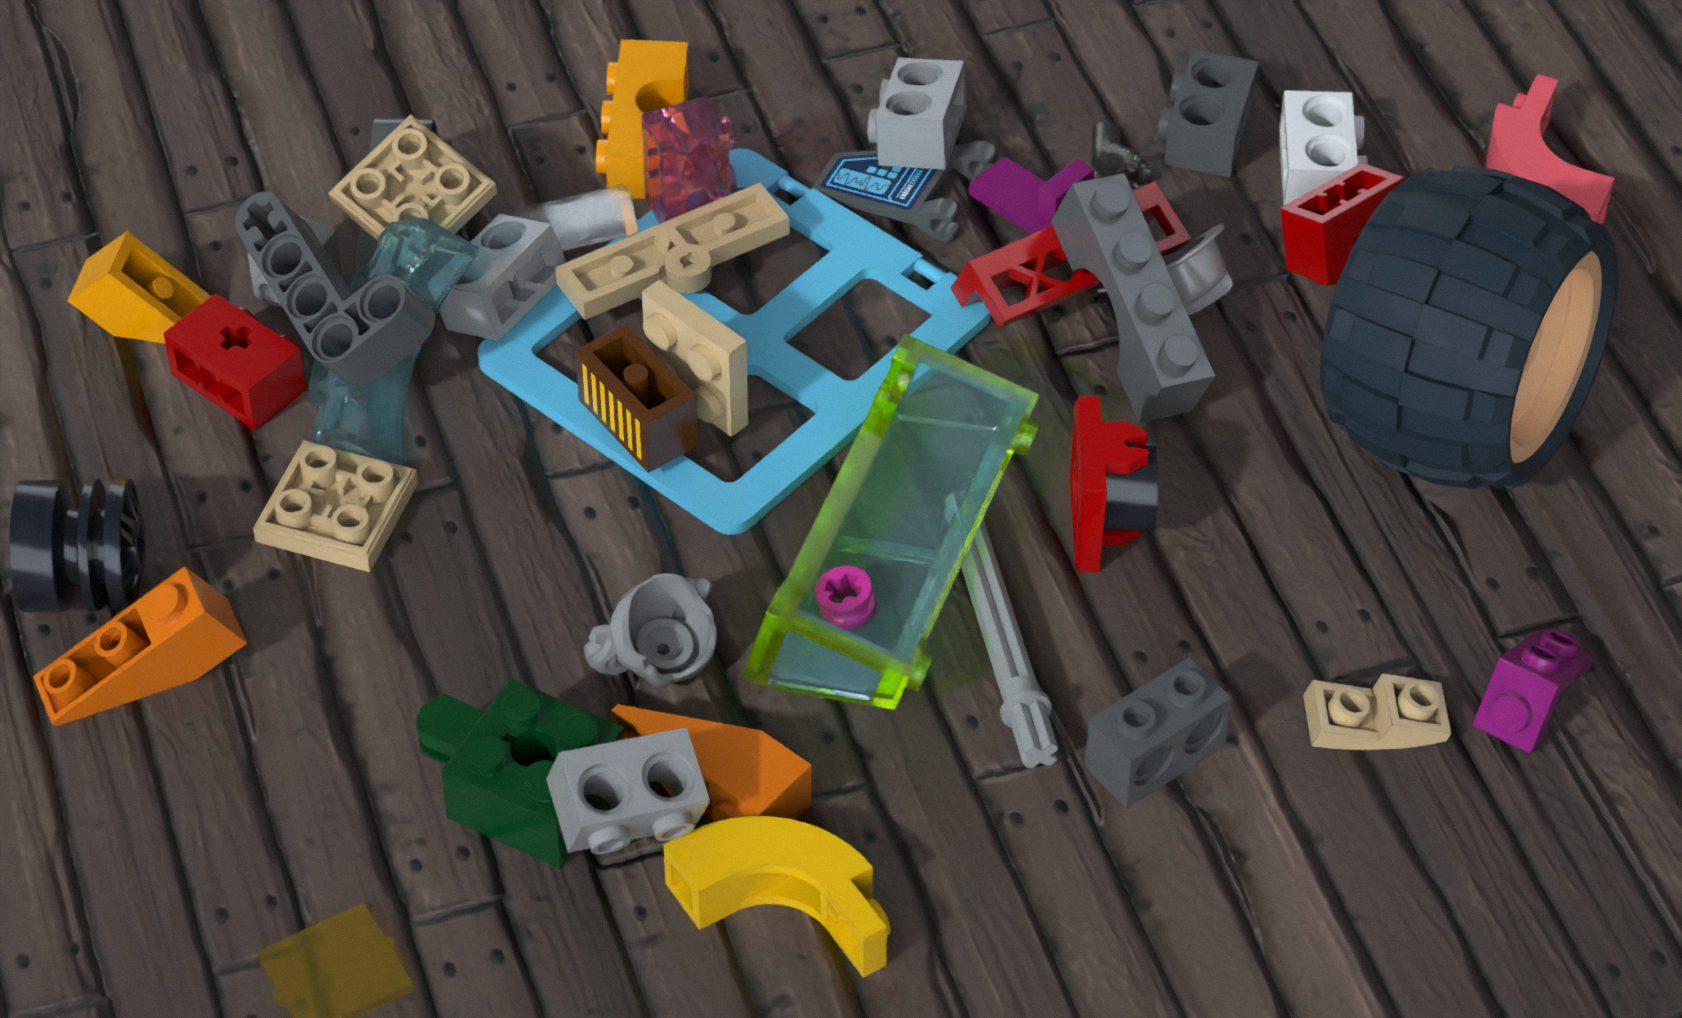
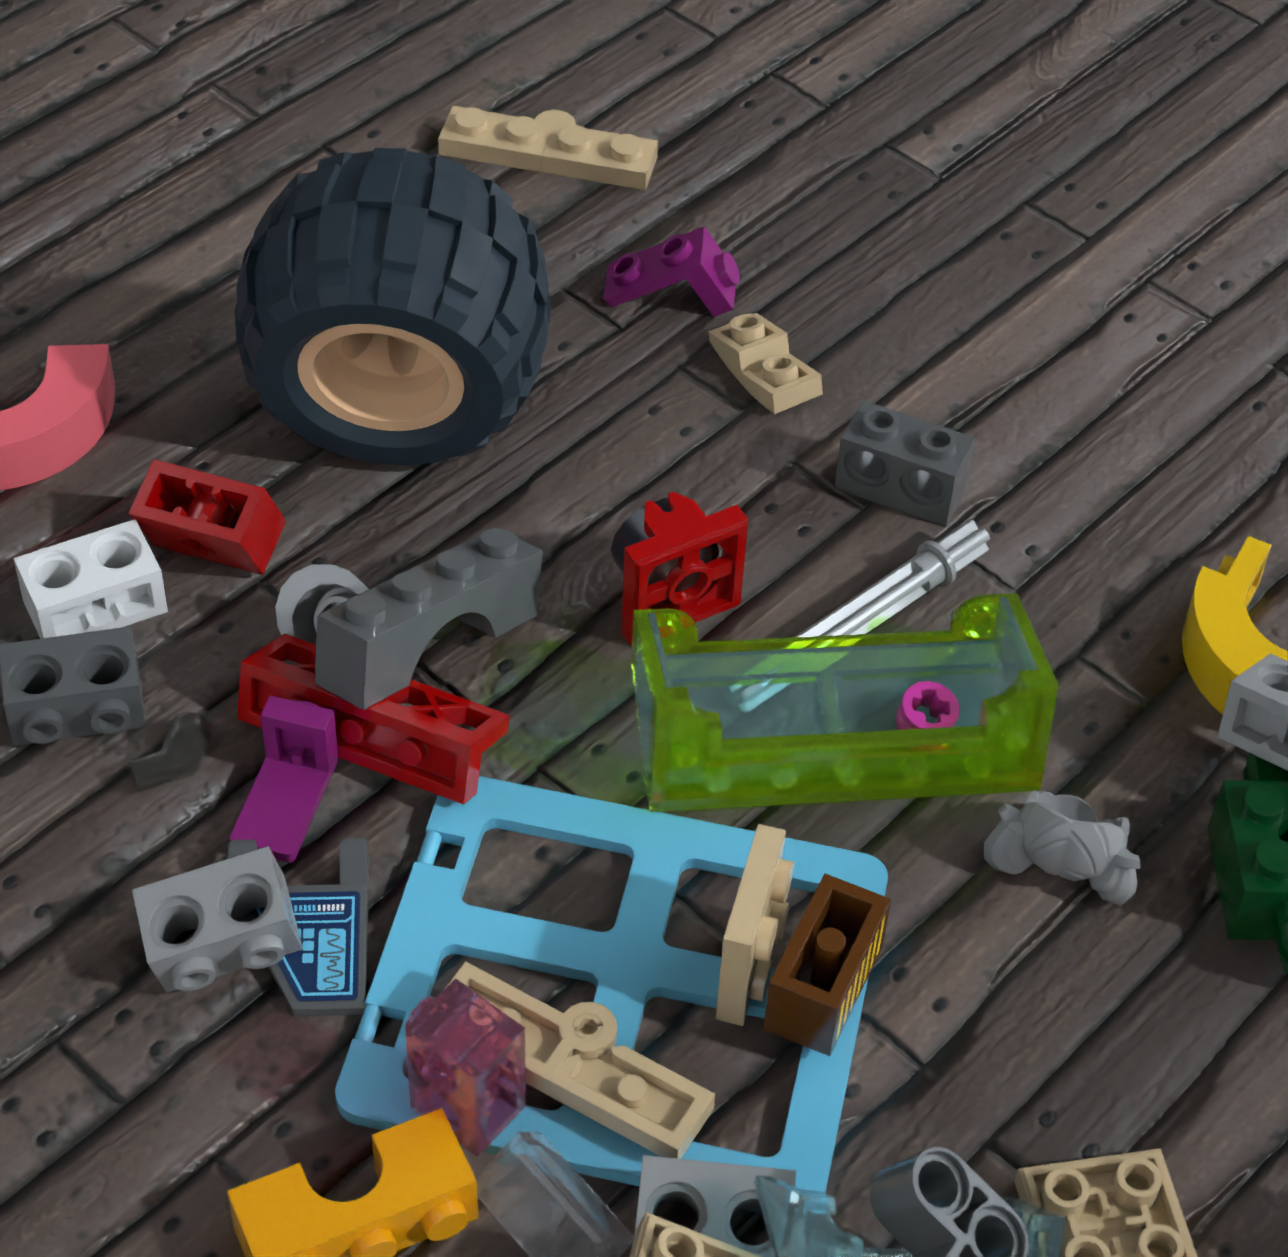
camera: 120 degrees left, 0 degrees up
orange slope [611,704,812,822] -> none

